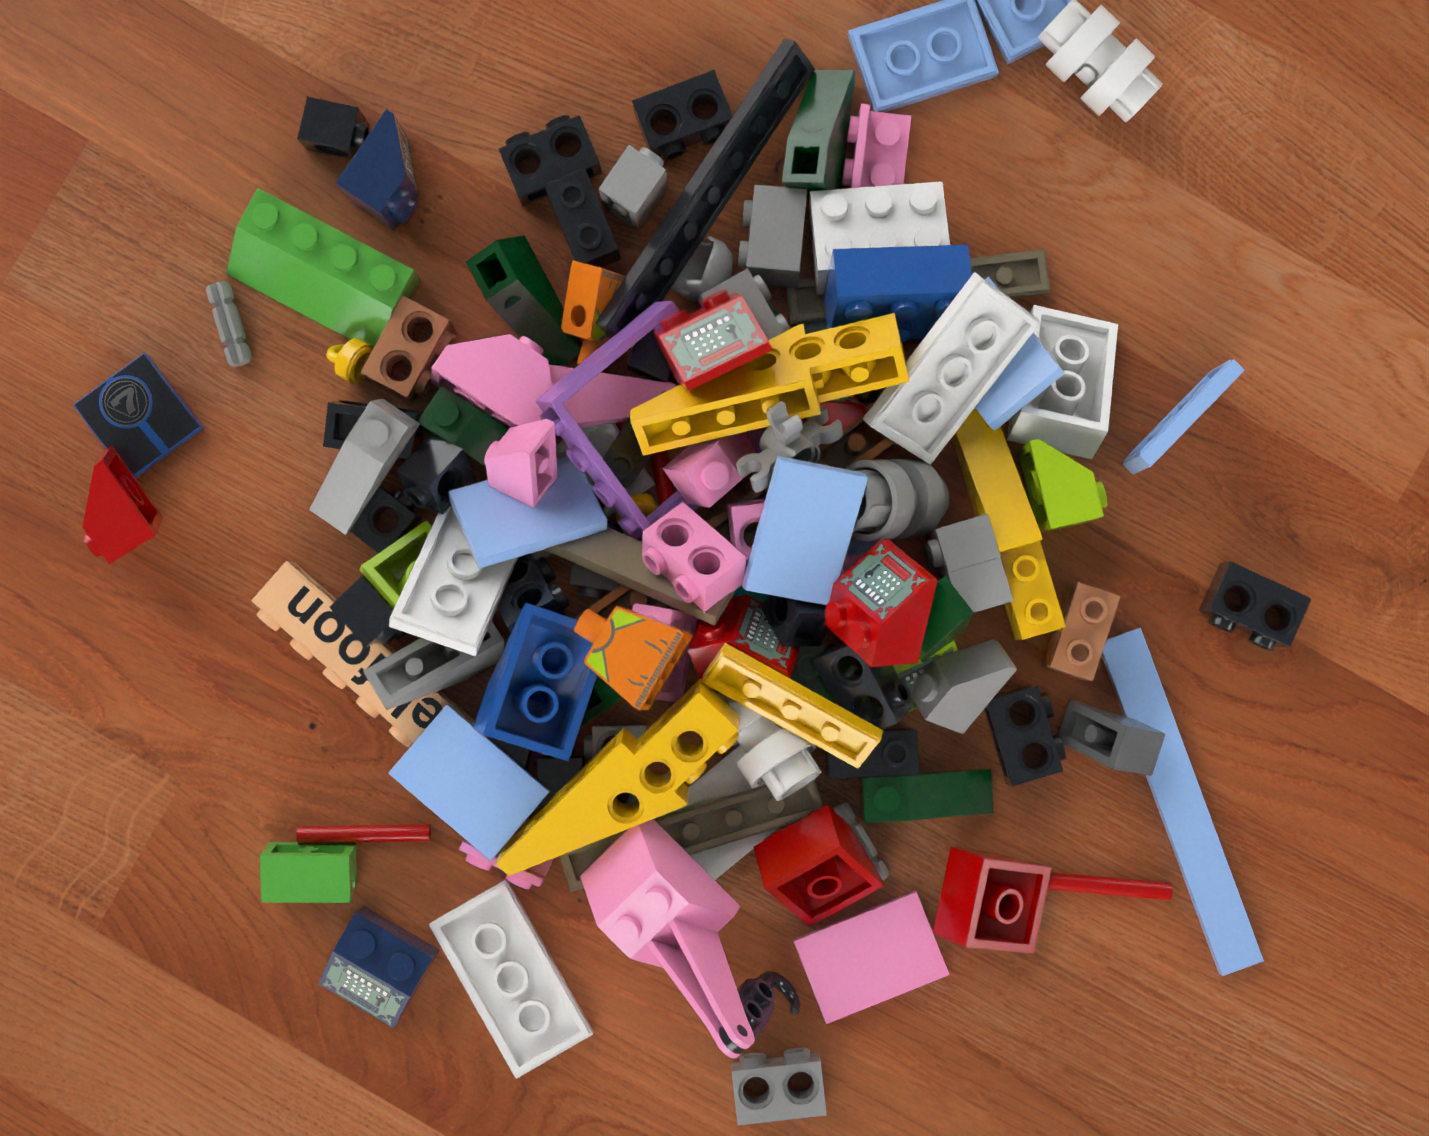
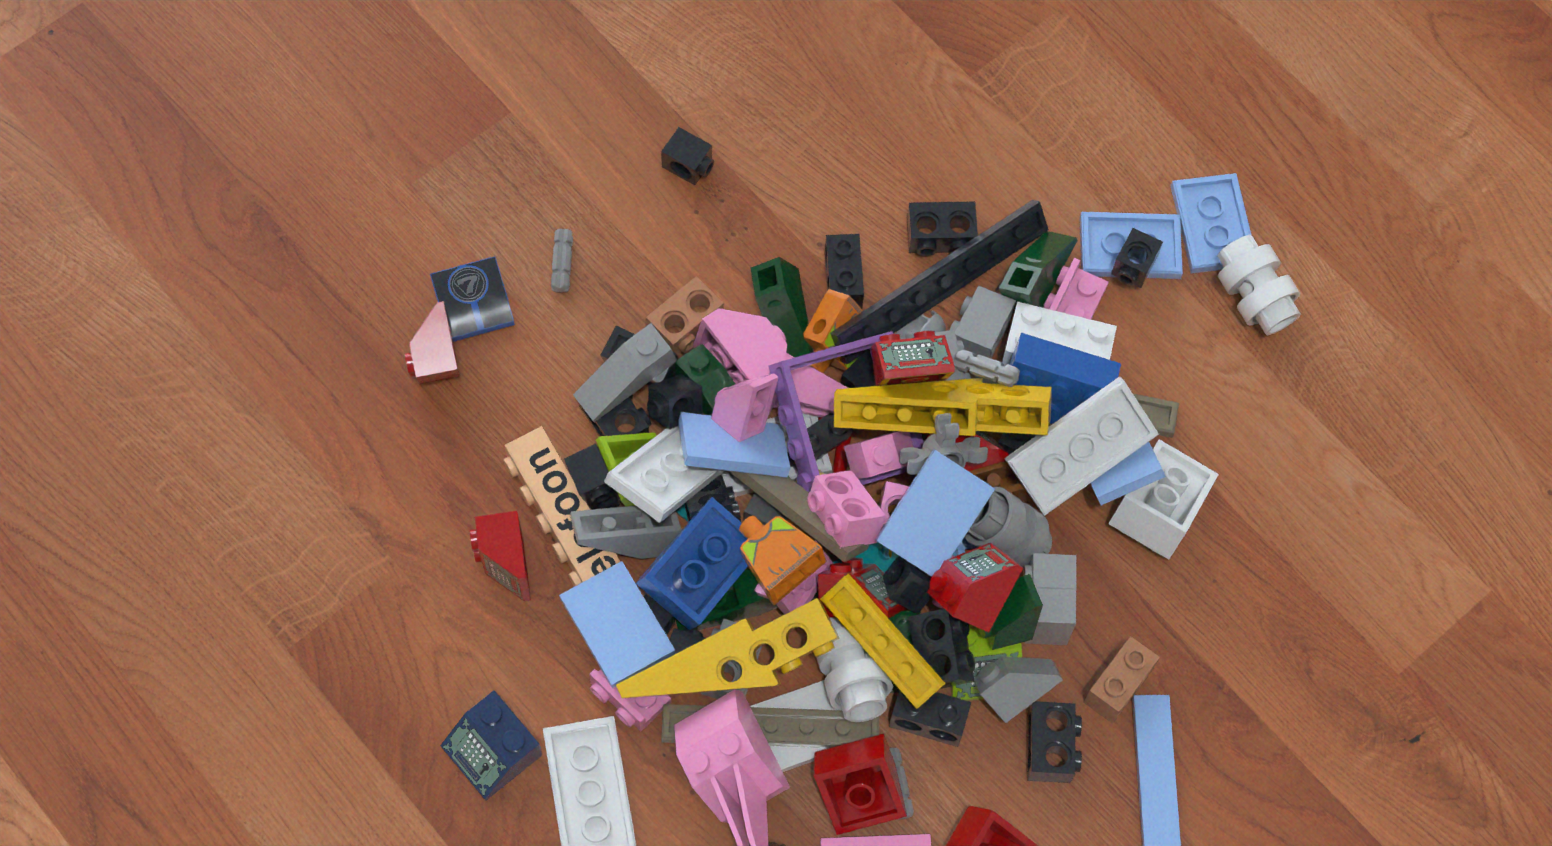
camera: 15 degrees right, 20 degrees down
bright green slope [226,188,421,347] -> none
bright green hinge [260,842,357,903] -> none
red piece [296,824,431,844] -> none
yellow tile [326,338,374,384] -> none
dark blue slope [336,109,418,231] -> none
black brick [498,115,602,207] -> none
light grey brick [599,145,668,232] -> none
dark green slope [859,769,993,823] -> none
yellow brick [952,408,1066,640] -> none
lime slope [1017,439,1107,533] -> none
dark grey slope [1059,699,1165,776] -> none
light blue tile [1122,359,1245,475] -> none
black brick [1199,561,1312,651] -> none
none -> red slope [470,511,531,601]
none -> light grey axle [954,349,1020,387]
none -> black brick [1111,228,1163,288]

